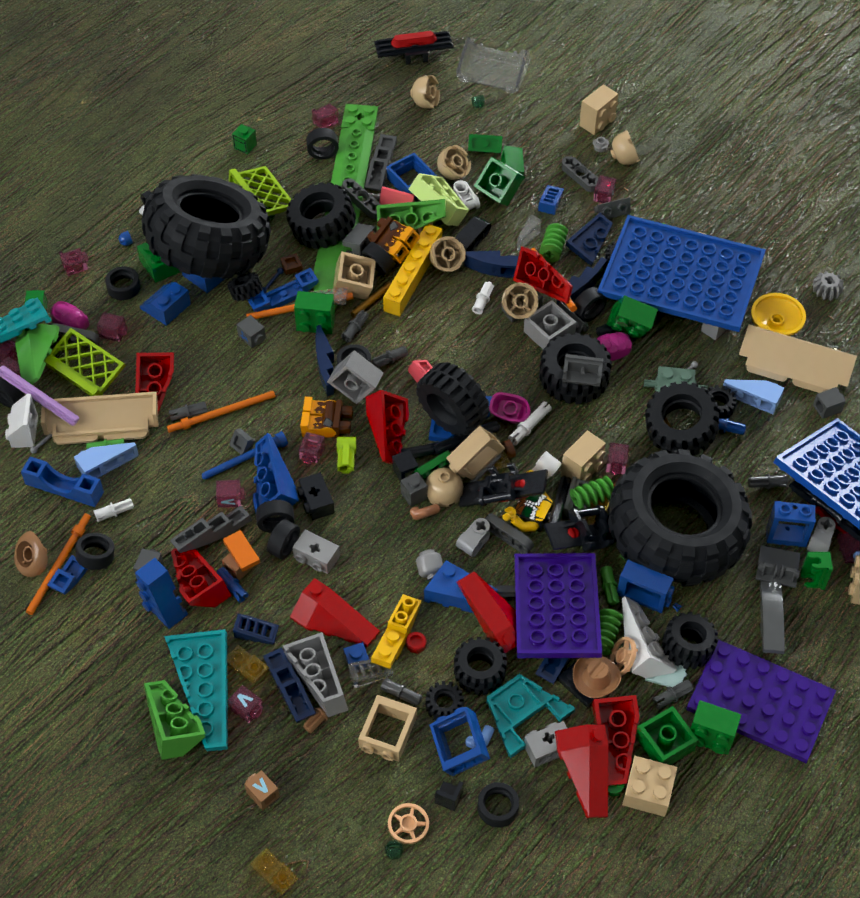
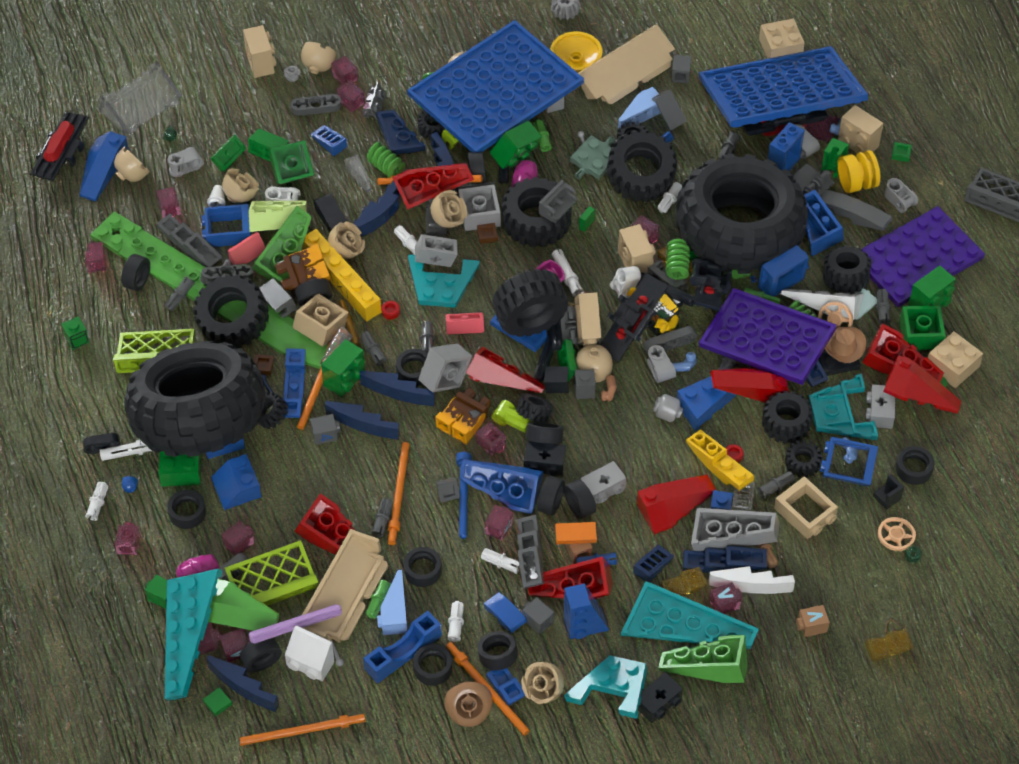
camera: 60 degrees left, 0 degrees up
none -> blue wedge [79,131,129,202]
none -> white axle [85,482,108,521]
none -> clear pink brick [156,187,181,218]
none -> dark grey axle [165,276,195,311]
none -> light grey piece [167,147,204,177]
none -> white cone [207,185,225,207]
none -> dark blue slope [325,401,400,440]
none -> clear pink brick [331,56,358,87]
none -> red tile [381,301,400,320]
none -> black tyre [403,547,442,587]
none -> teal wing [408,255,480,308]
none -> black tyre [413,644,452,686]
none -> light grey brick [415,234,458,267]
none -> reddish brown plate [477,223,498,244]
none -> white axle [481,548,520,574]
none -> blue slope [483,592,527,633]
none -> black tyre [516,393,554,423]
none -> tan cylinder [521,662,564,704]
none -> black tyre [526,422,564,444]
none -> bright green axle [533,119,552,152]
none -> teal wing [564,655,648,719]
none -> green tile [579,206,595,232]
none -> black brick [638,672,683,723]
none -> dark grey hinge [652,90,687,131]
none -> medium blue arm [672,352,697,372]
none -> white slope [709,566,795,594]
none -> blue wedge [804,190,844,256]
none -> yellow wheel [838,150,880,194]
none -> light grey piece [884,178,918,213]

